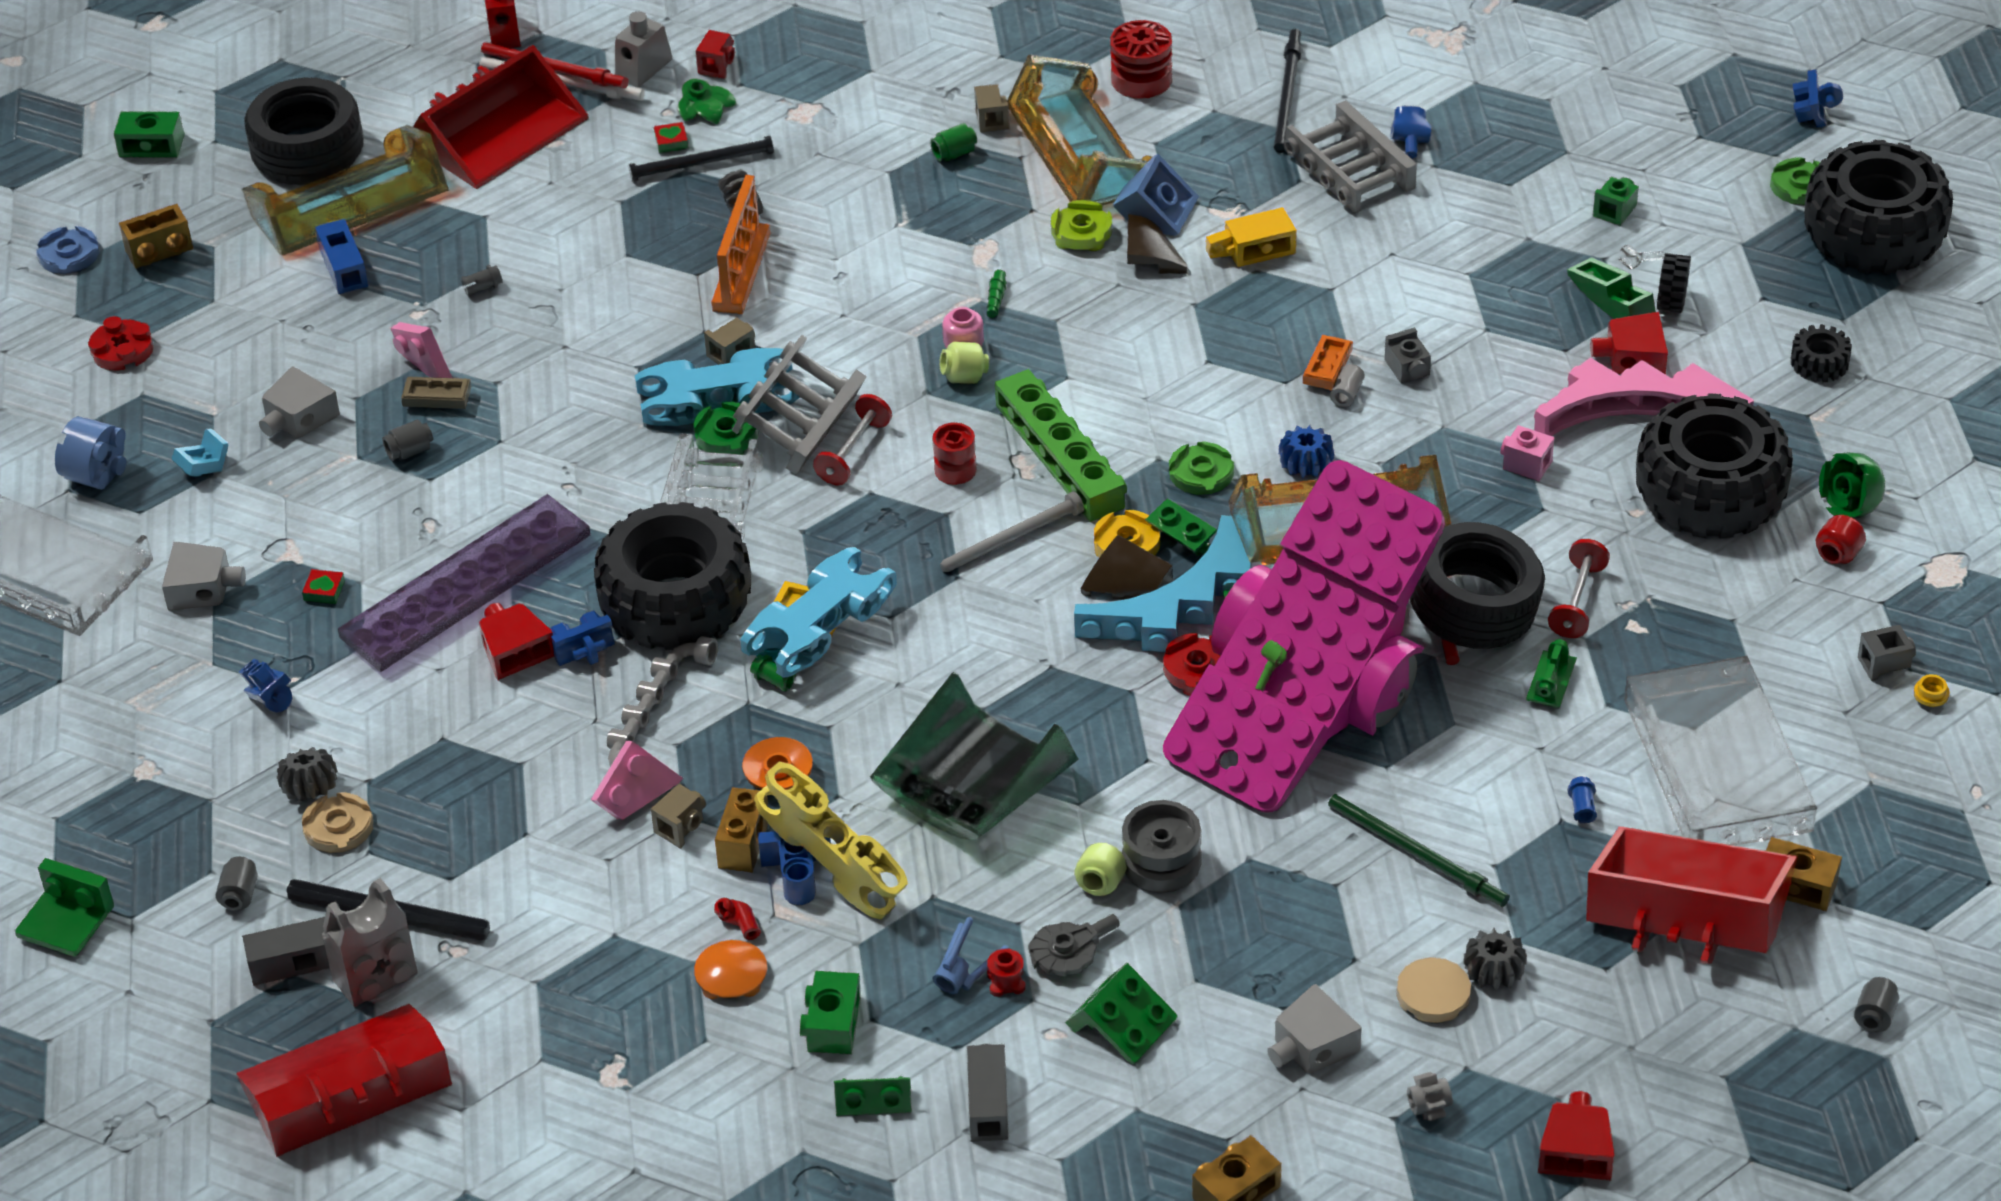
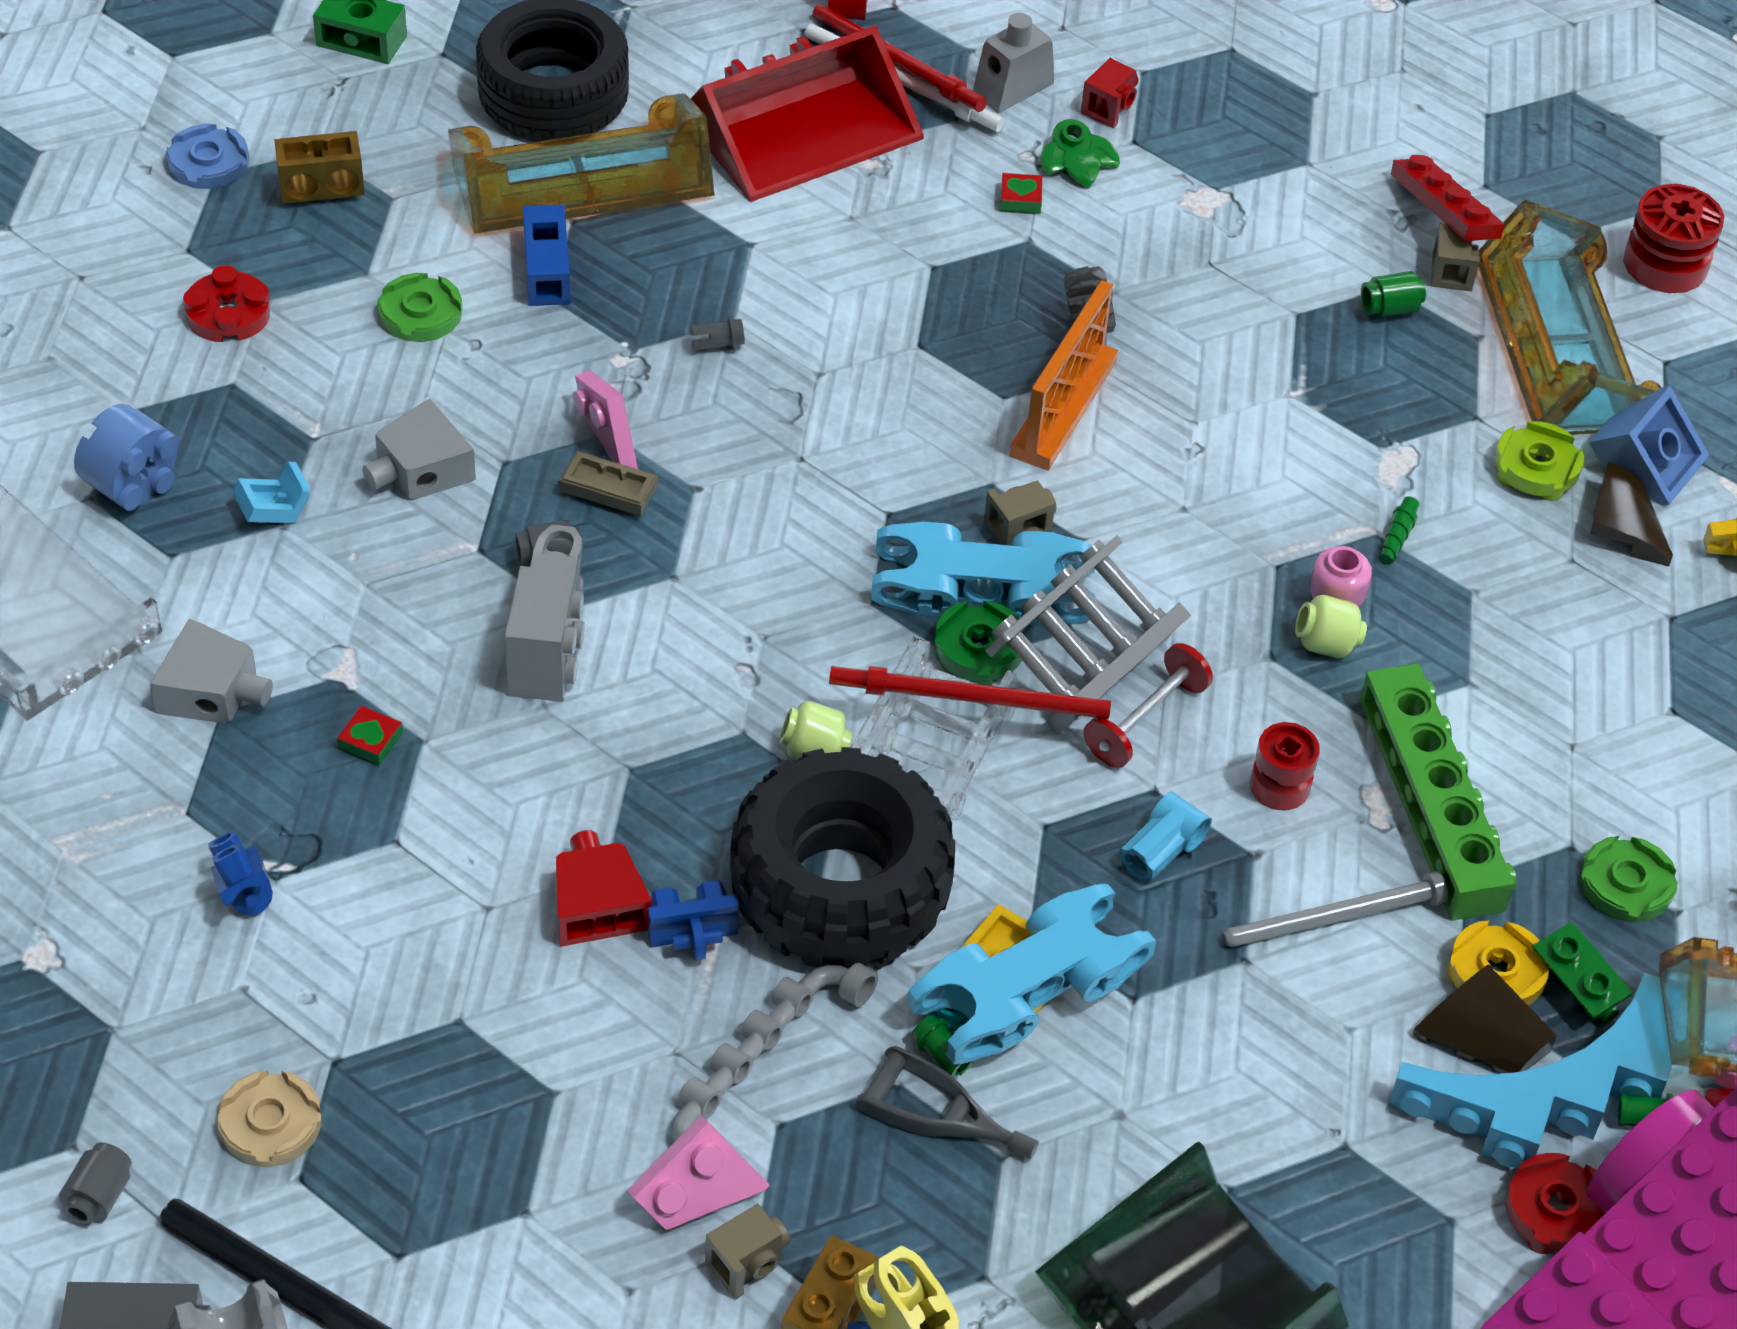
camera: 10 degrees right, 5 degrees up
dark grey gear [277,747,338,801] -> none
clear purple plate [338,494,591,672] -> none
black bar [628,135,774,182] -> none
orange dish [742,737,813,790] -> none
bright green hand [1255,640,1287,691] -> none
none -> bright green tile [377,272,463,342]
none -> light grey brick [505,525,585,702]
none -> yellowish green head [779,701,852,761]
none -> red bar [829,666,1111,719]
none -> dark grey piece [856,1046,1039,1160]
none -> medium azure piece [1119,791,1212,881]
none -> red plate [1391,155,1504,241]

